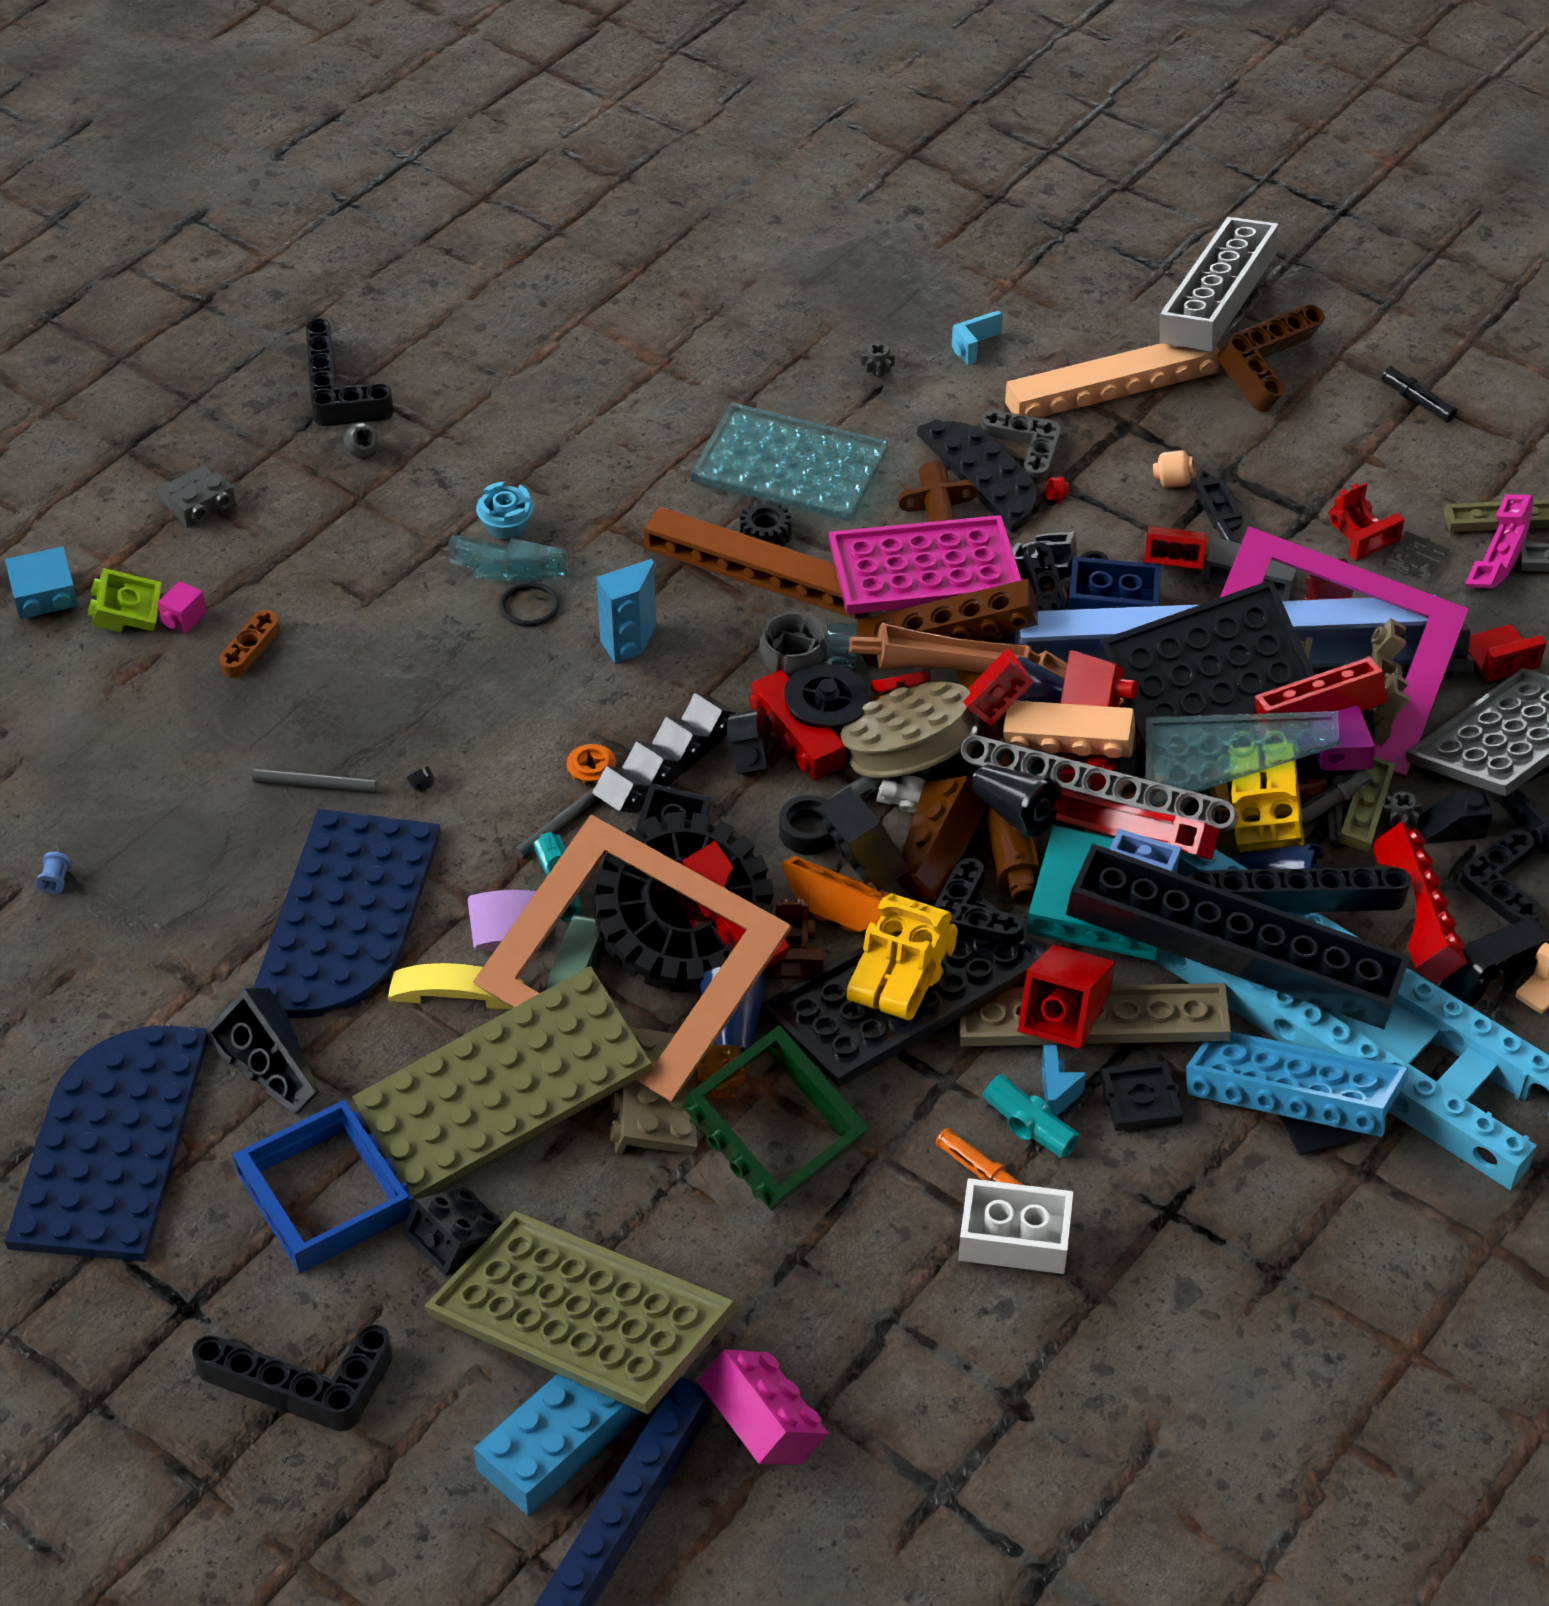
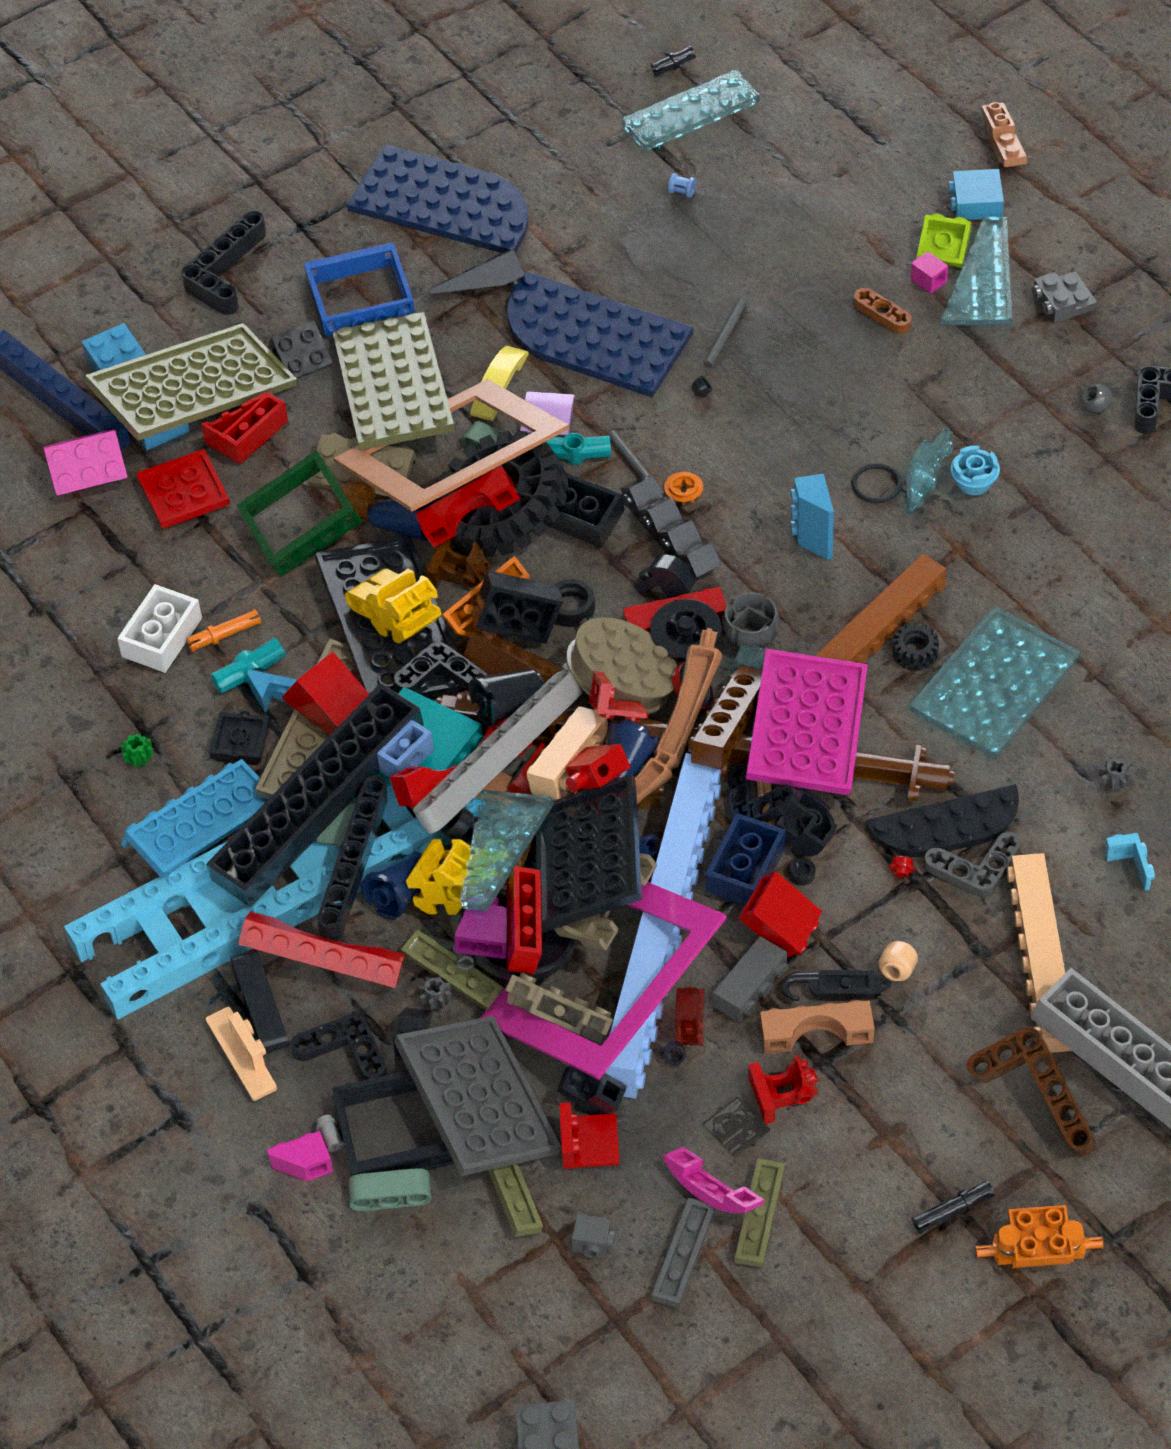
camera: 110 degrees right, 5 degrees up
none -> green gear [121,734,154,767]
none -> red plate [136,449,230,529]
none -> red wedge [201,392,288,465]
none -> nougat arch [760,1000,874,1054]
none -> clear light blue wing [941,217,1012,325]
none -> orange piece [975,1205,1103,1268]

